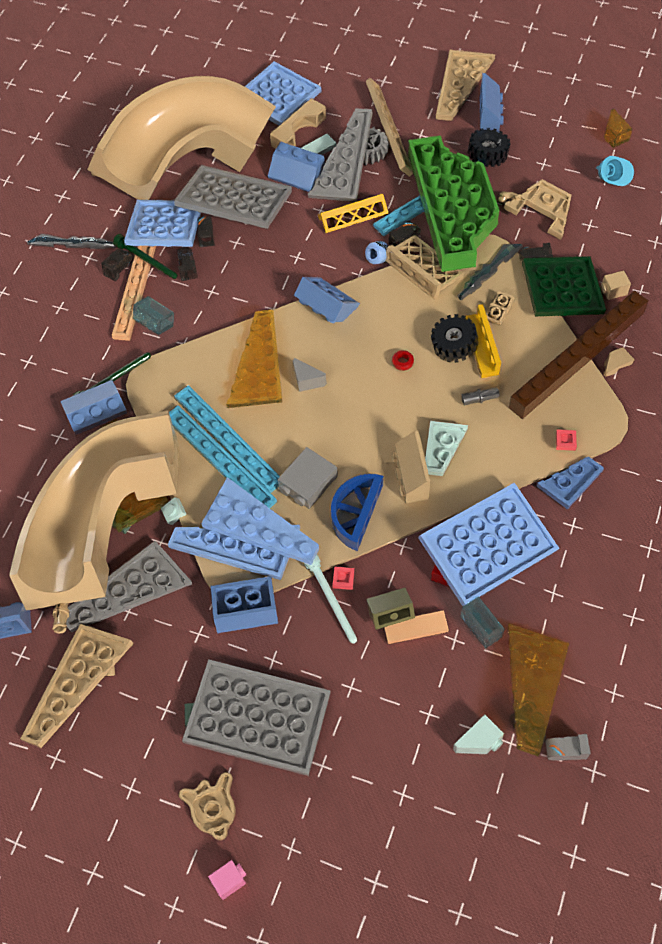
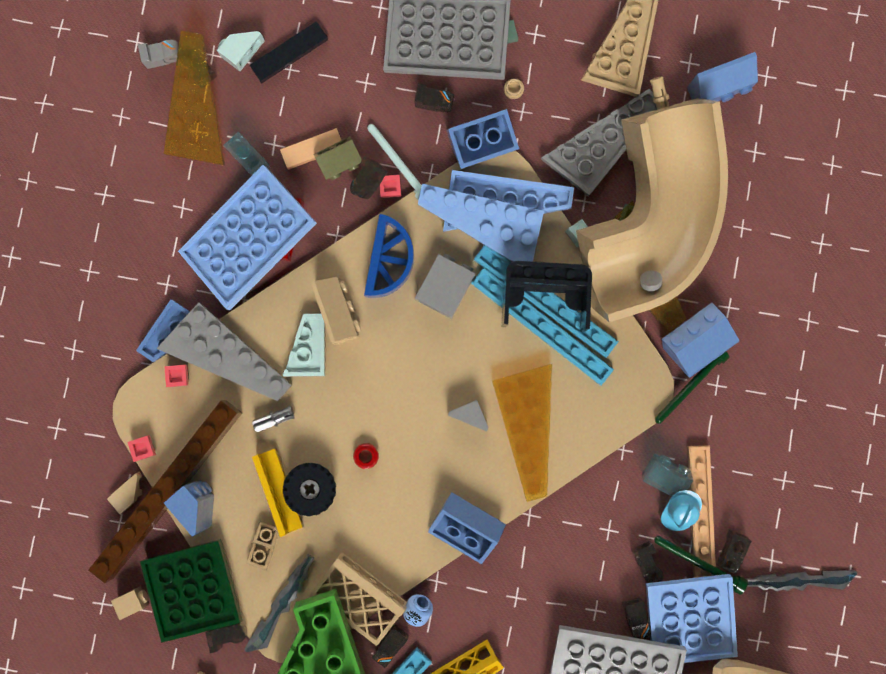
camera: 170 degrees right, 25 degrees up
none -> coral plate [127,435,156,462]
none -> light grey wing [157,302,292,401]
none -> medium blue slope [164,480,214,537]
none -> black tile [250,21,328,84]
none -> clear smoke leg [350,156,388,200]
none -> clear smoke leg [414,83,455,113]
none -> black windscreen [501,261,592,332]
none -> tan plate [504,79,524,99]
none -> light grey tile [640,271,662,291]
none -> medium azure piece [661,490,702,531]

